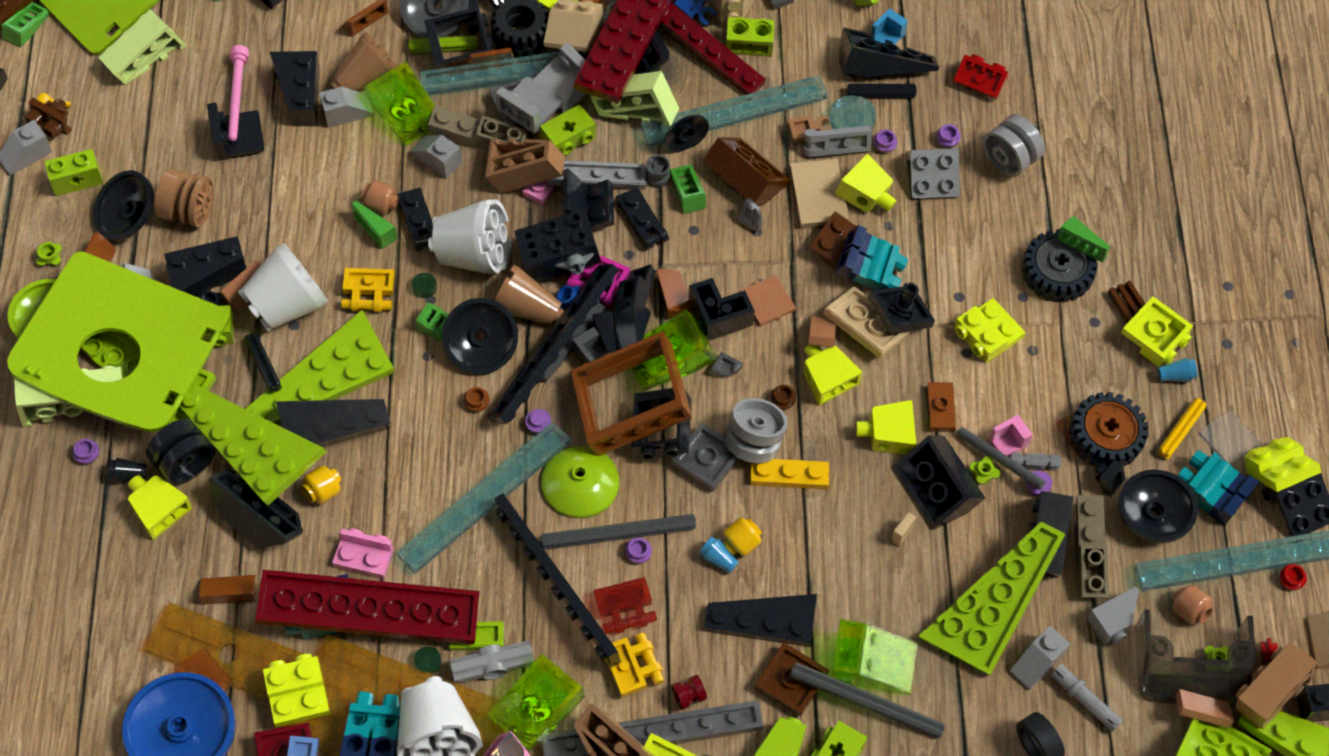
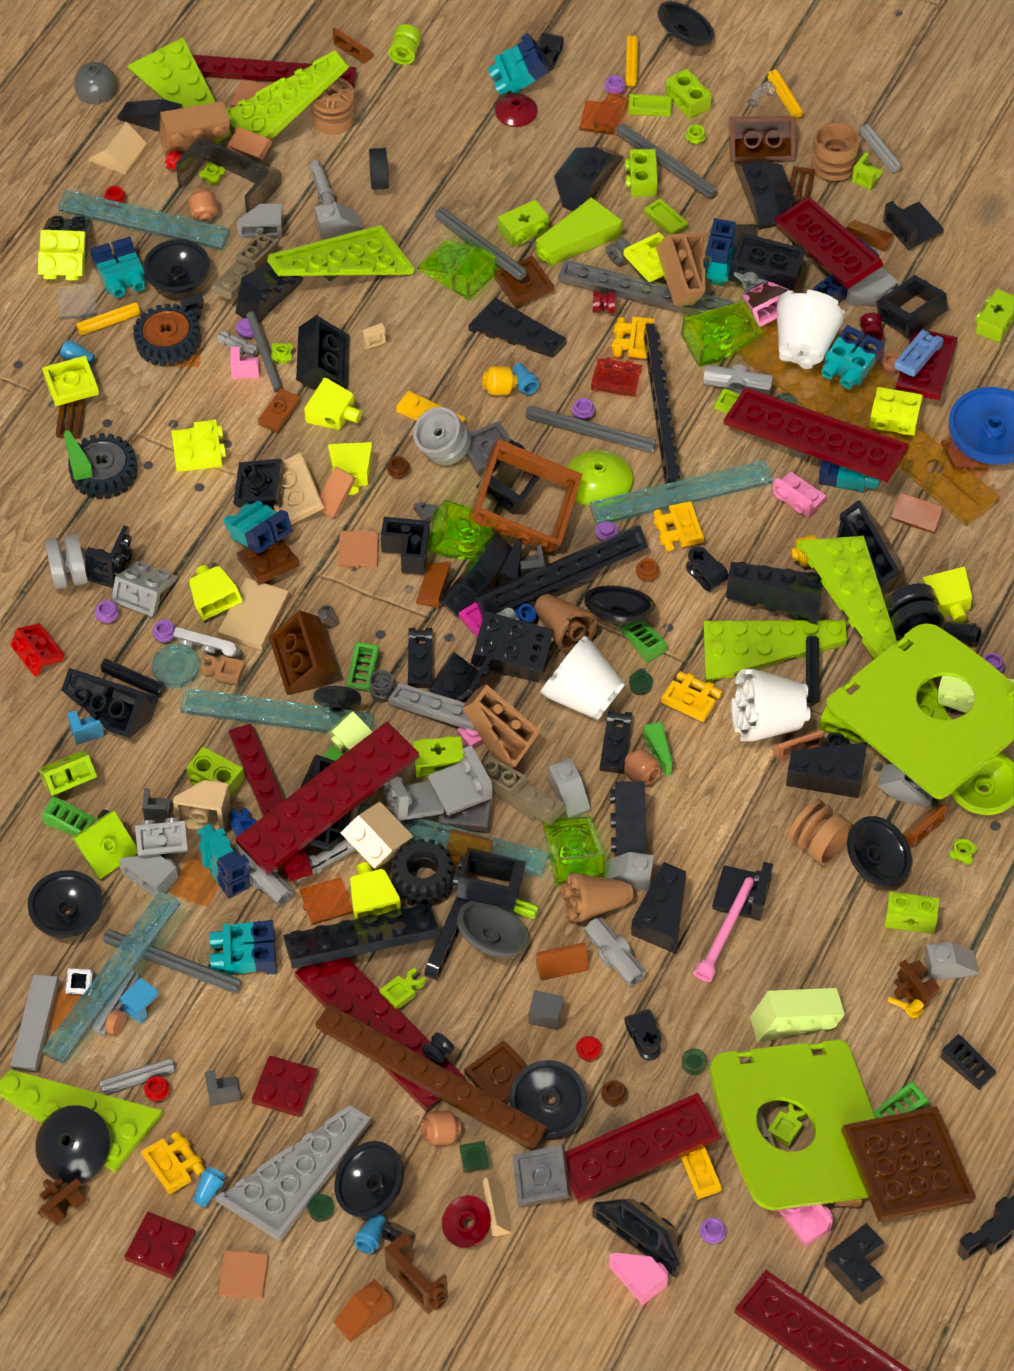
camera: 150 degrees left, 5 degrees down
none -> black bracket [85,525,133,588]
none -> light grey piece [584,918,646,987]
none -> black wedge [610,781,646,857]
none -> yellow plate [653,501,704,552]
none -> black piece [686,546,728,592]

